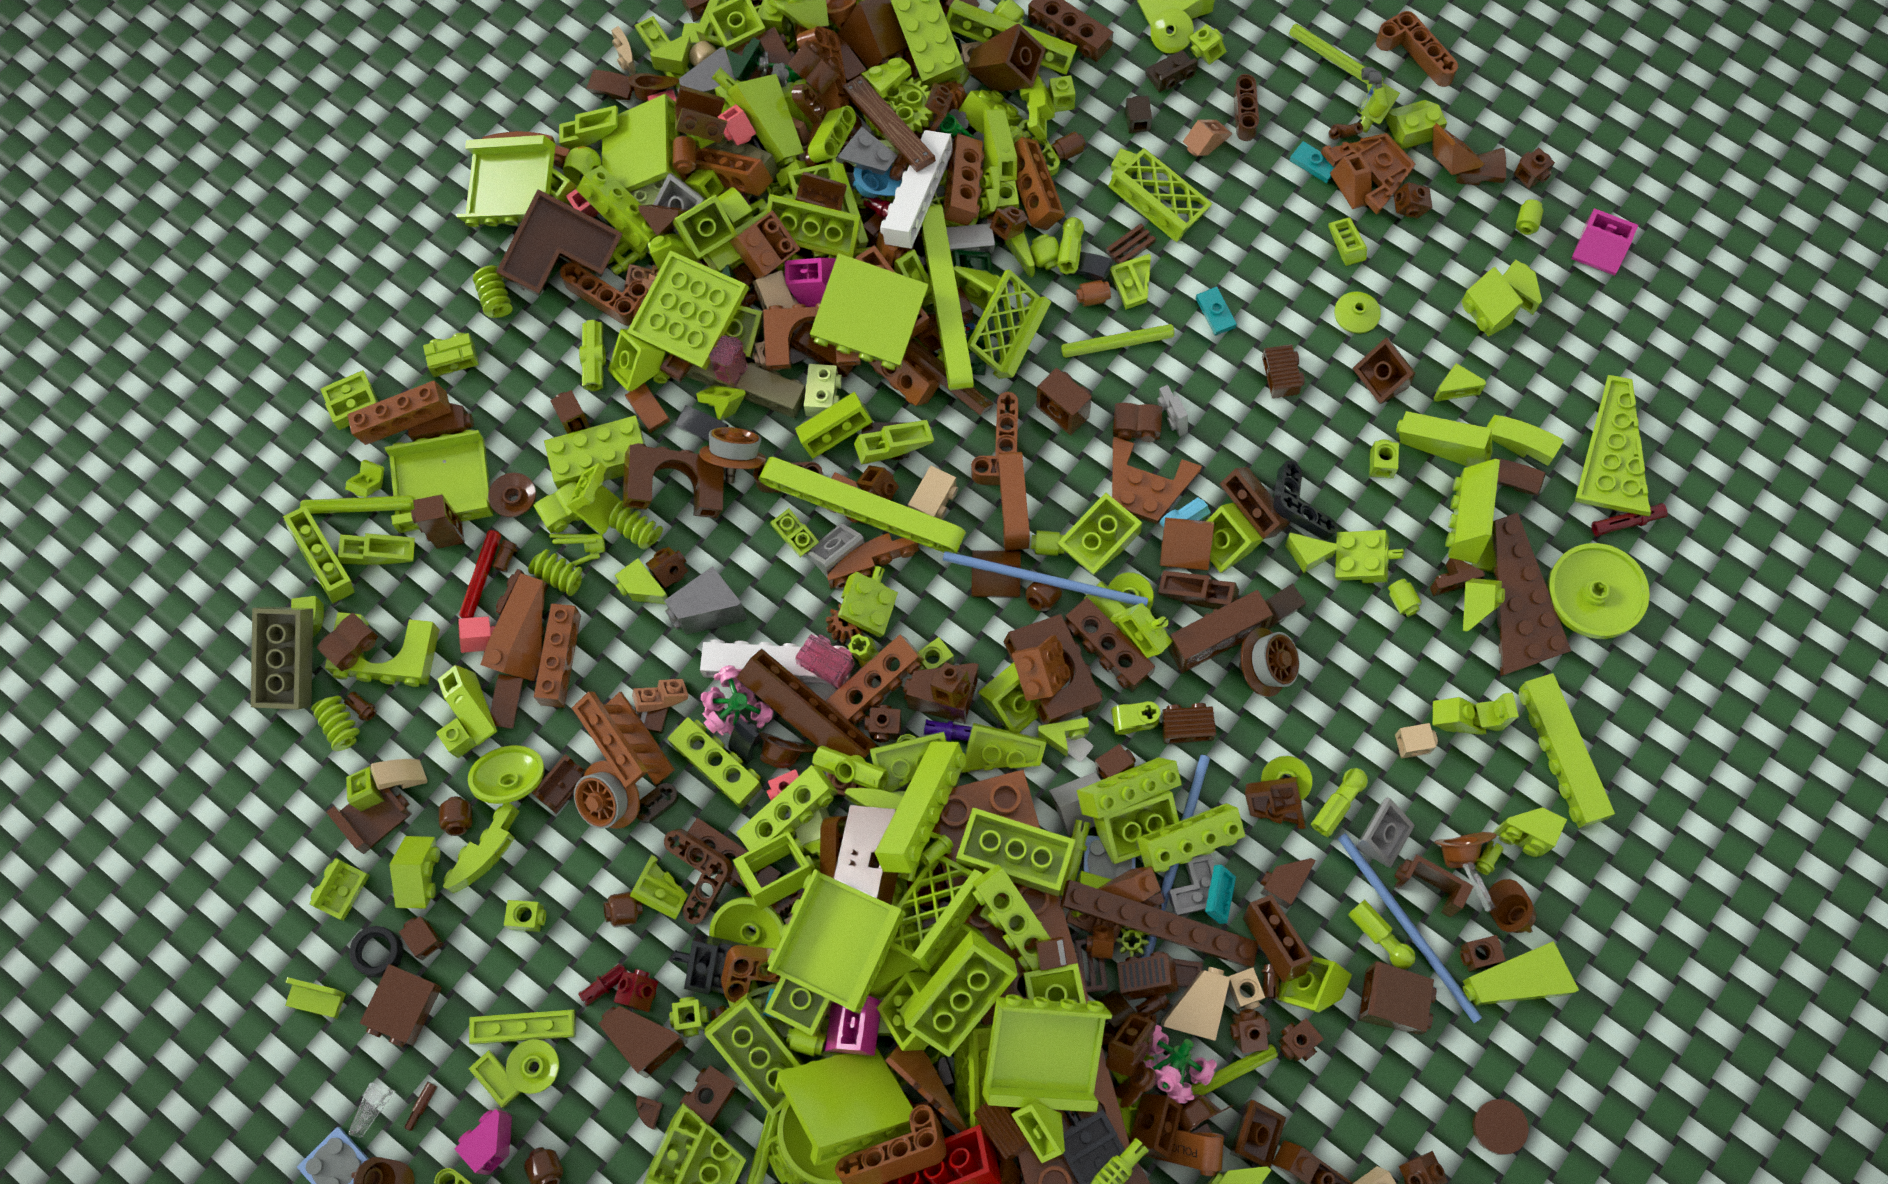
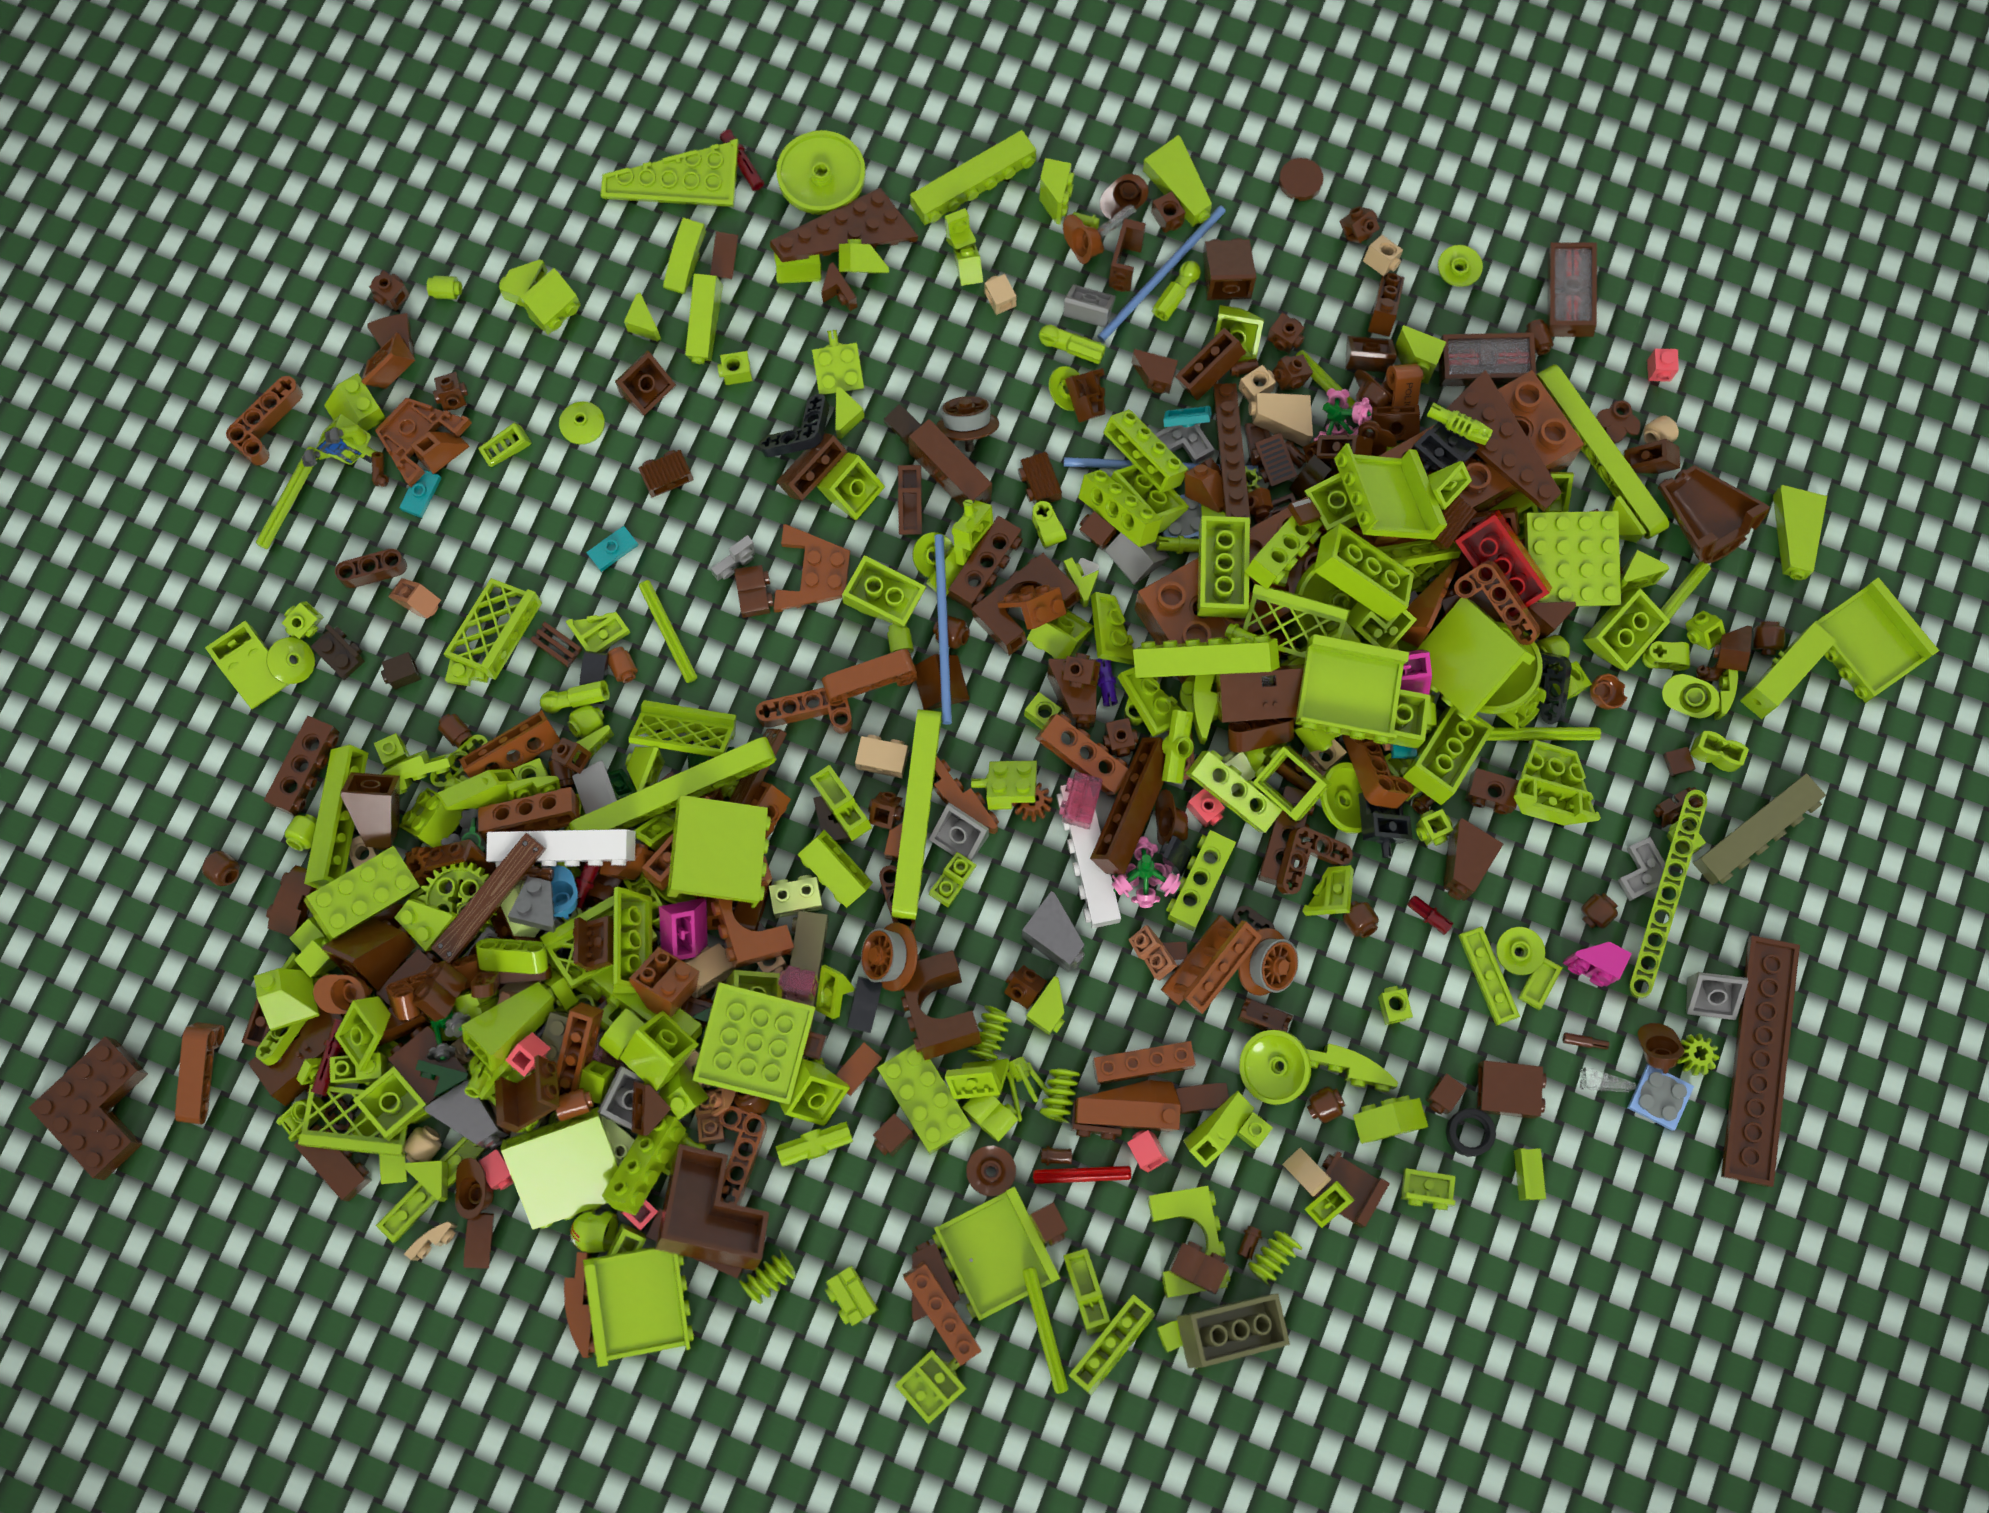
camera: 110 degrees left, 5 degrees up
lime bracket [345,460,384,497] -> none
lime slope [559,105,618,150] -> none
dark red brick [614,969,659,1012] -> none
reddish brown tile [636,1095,664,1130] -> none
lime piece [848,634,879,668] -> none
reddish brown brick [1036,367,1092,436] -> none
medium azure piece [1160,497,1211,528] -> none
dark orange tile [1160,518,1214,570] -> none
lime brick [1388,579,1422,617] -> none
lime slope [1445,459,1500,564] -> none
dark pink slope [1571,208,1638,276] -> none

